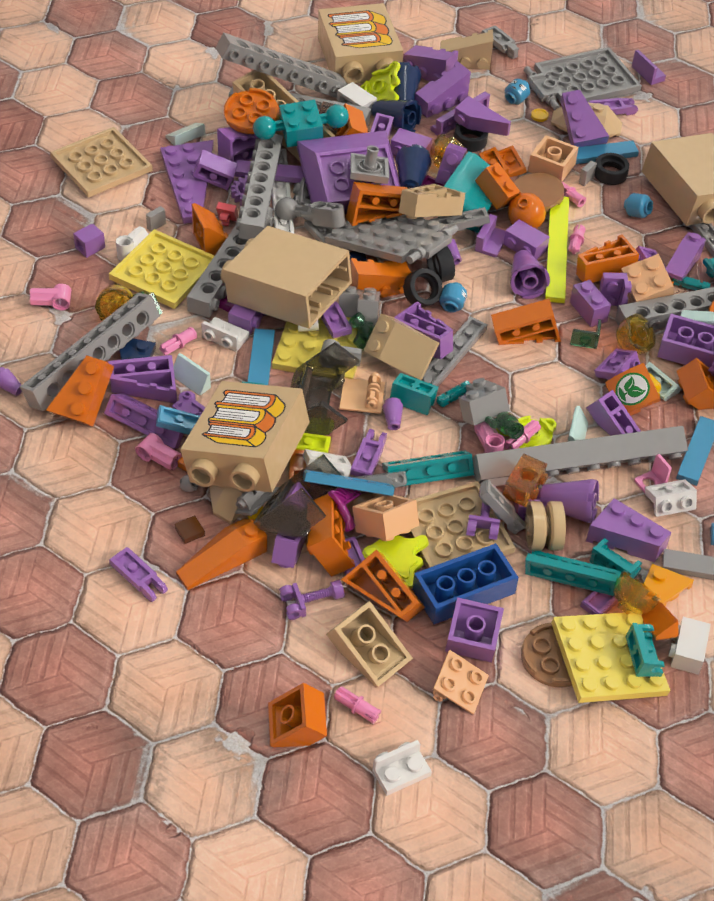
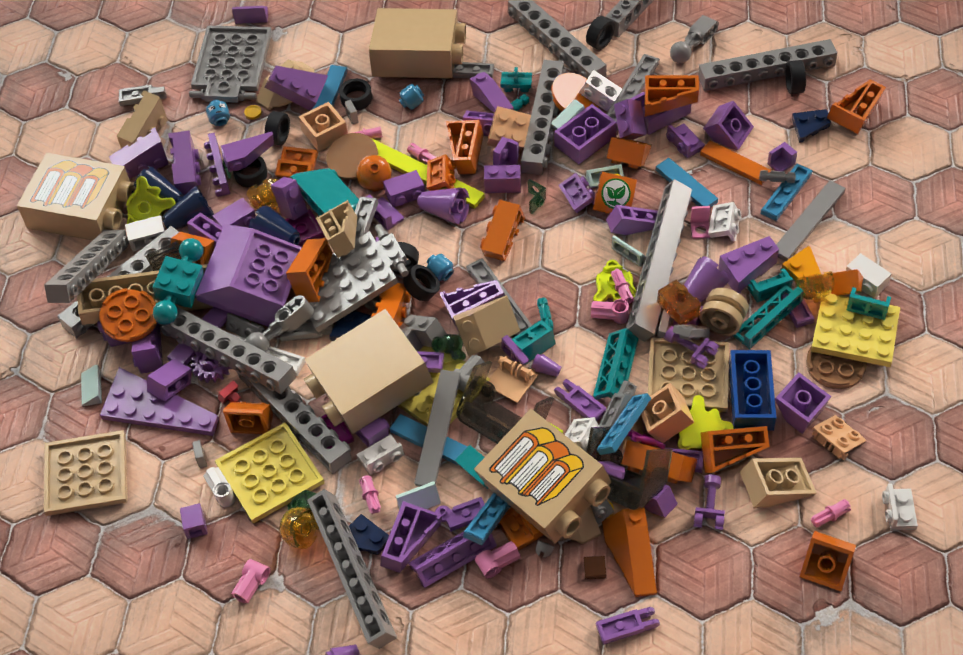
camera: 55 degrees left, 5 degrees up
orange wedge [46,355,114,427] -> none
light grey plate [350,145,389,184] -> none
light grey brick [458,378,510,426] -> none
orange slope [475,162,521,210] -> none
clear green piece [485,411,524,439] -> none
medium lavender hinge [588,98,638,115] -> none
clear yellow cylinder [616,314,656,355] -> none
none -> black tyre [264,111,290,146]
none -> light grey tile [414,369,461,486]
none -> orange bracket [427,154,456,191]
none -> medium lavender tile [501,335,529,365]

